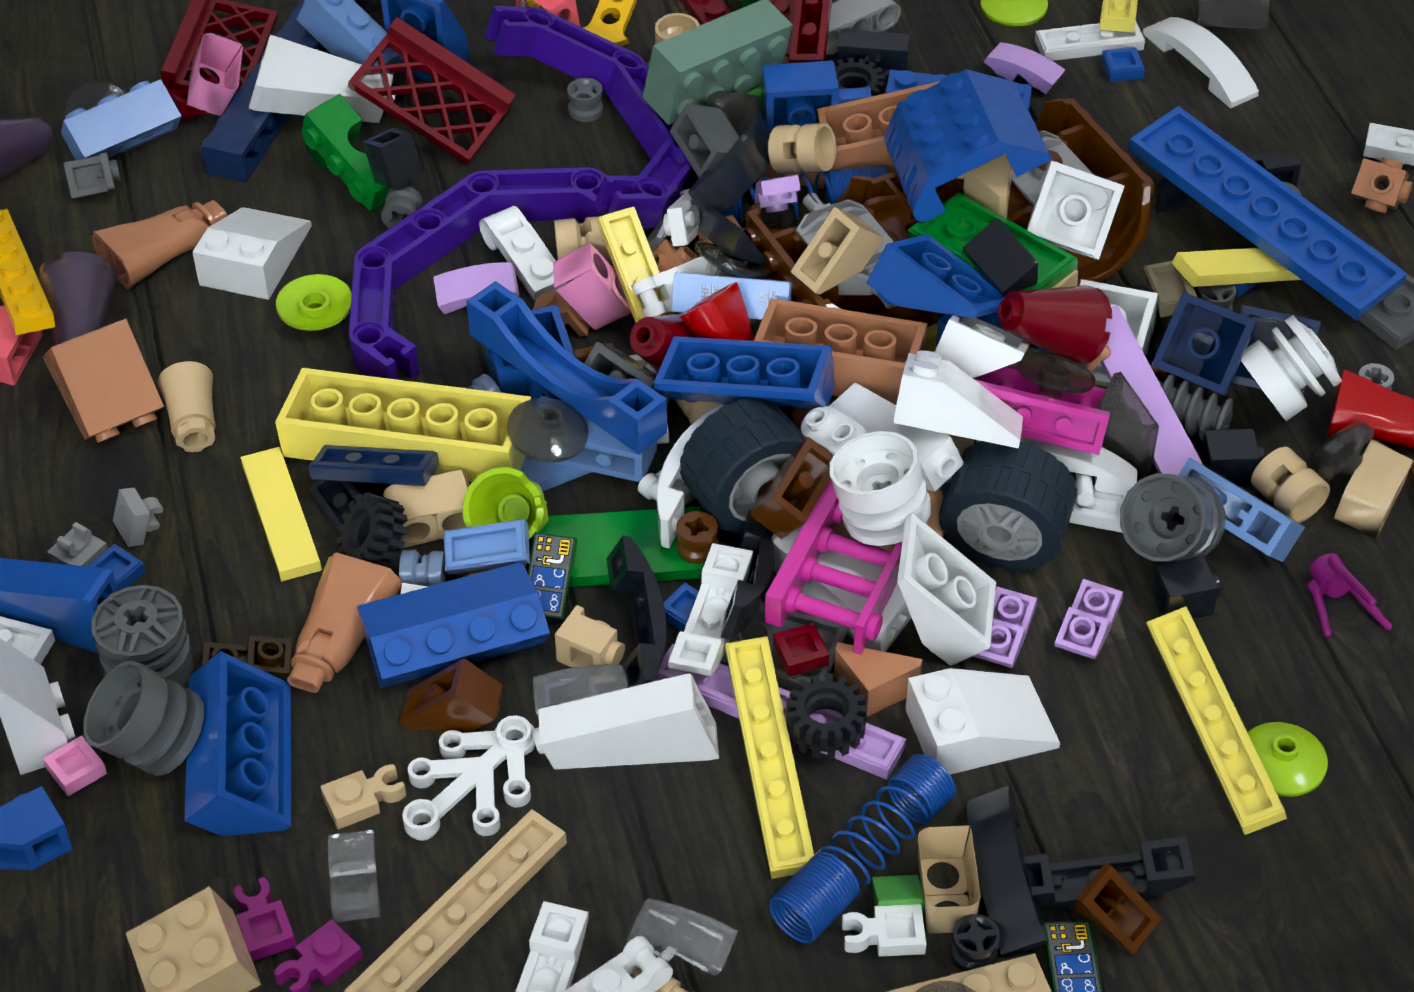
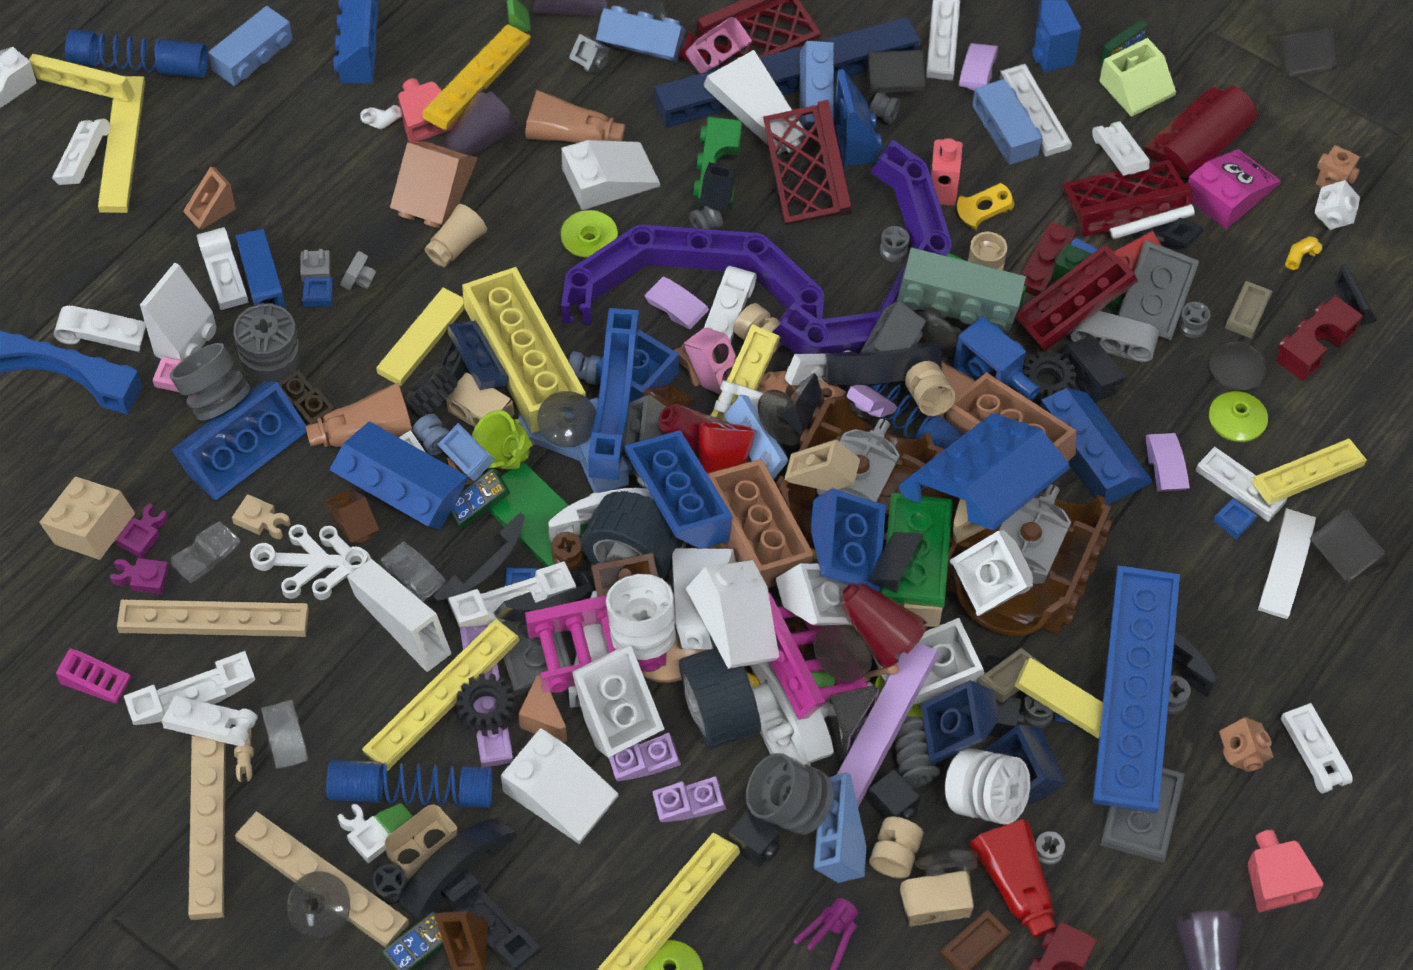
camera: 50 degrees right, 10 degrees up
tan brick [555,605,625,680] -> none
dark red plate [773,623,829,677] -> none
white plate [801,406,867,456] -> none

